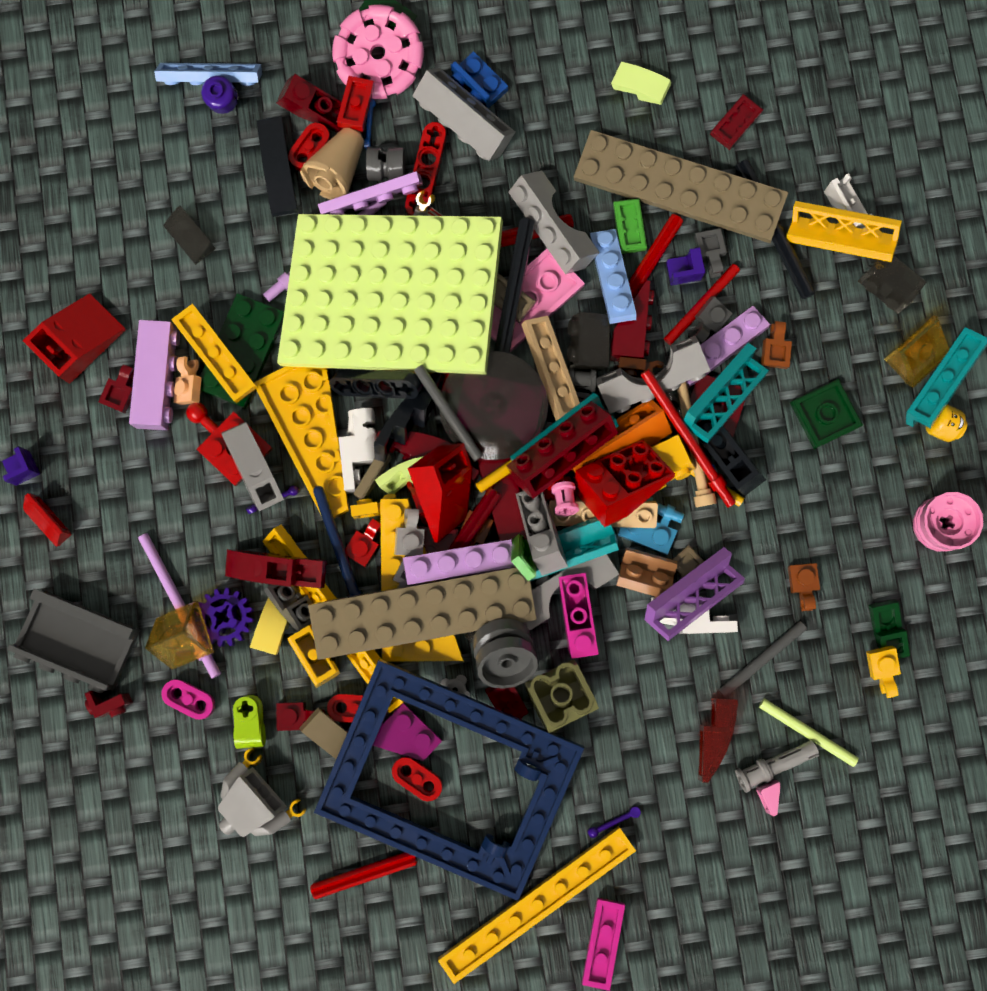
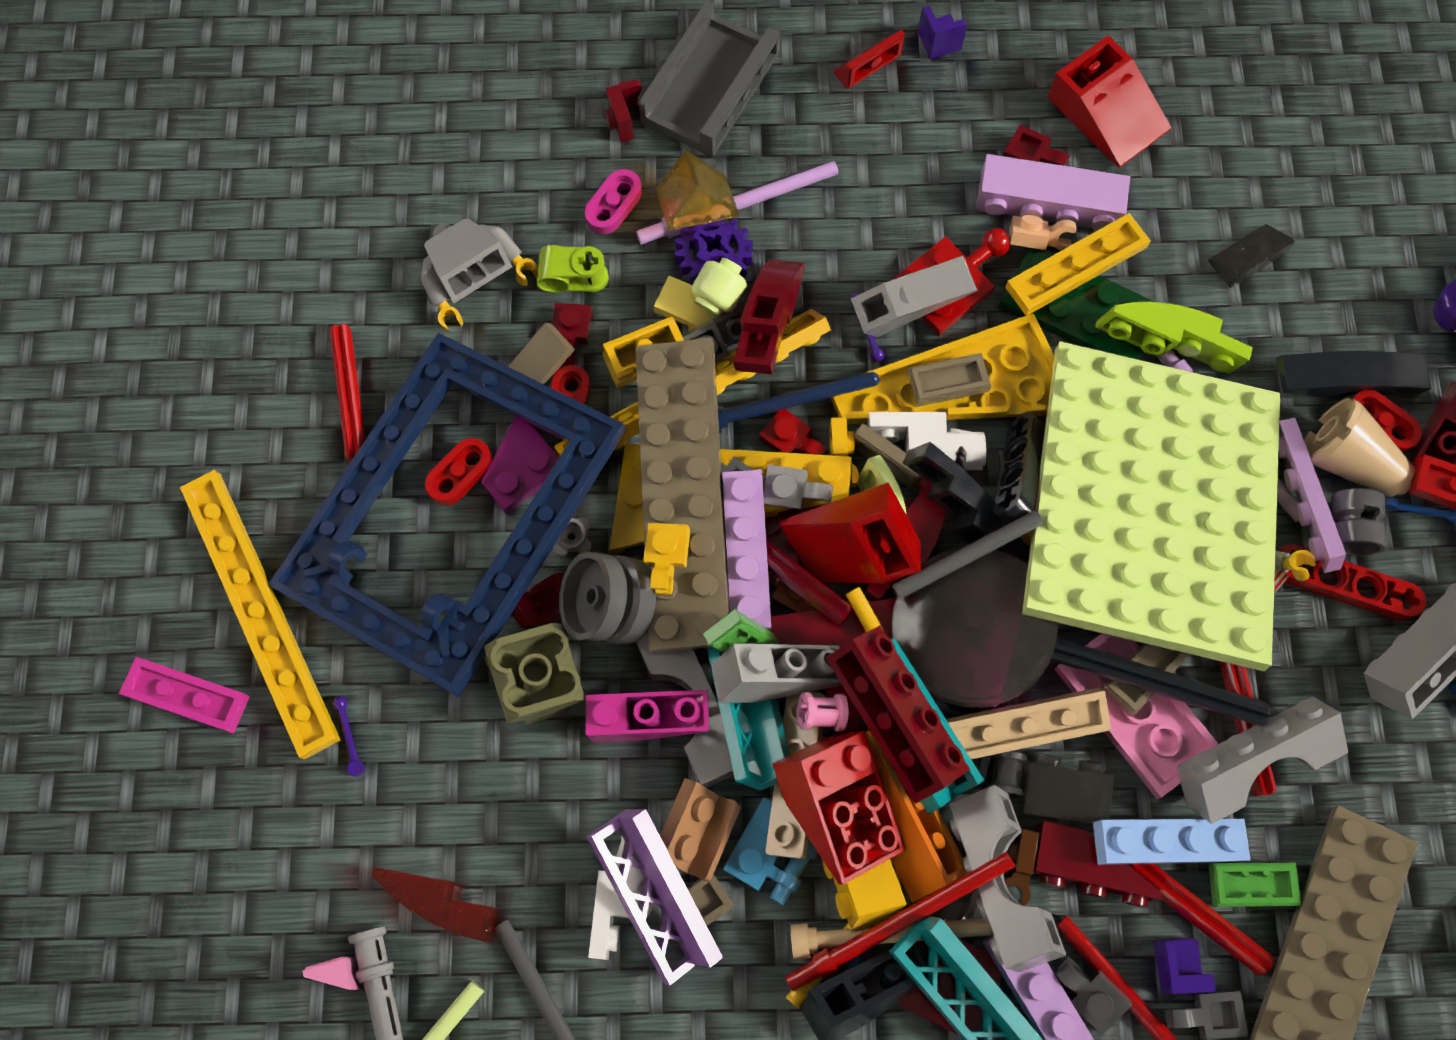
camera: 95 degrees right, 10 degrees down
none -> yellow plate [643,523,690,595]
none -> yellowish green head [691,258,747,316]
none -> dark tan tile [907,353,991,407]
none -> lime slope [1095,302,1253,374]

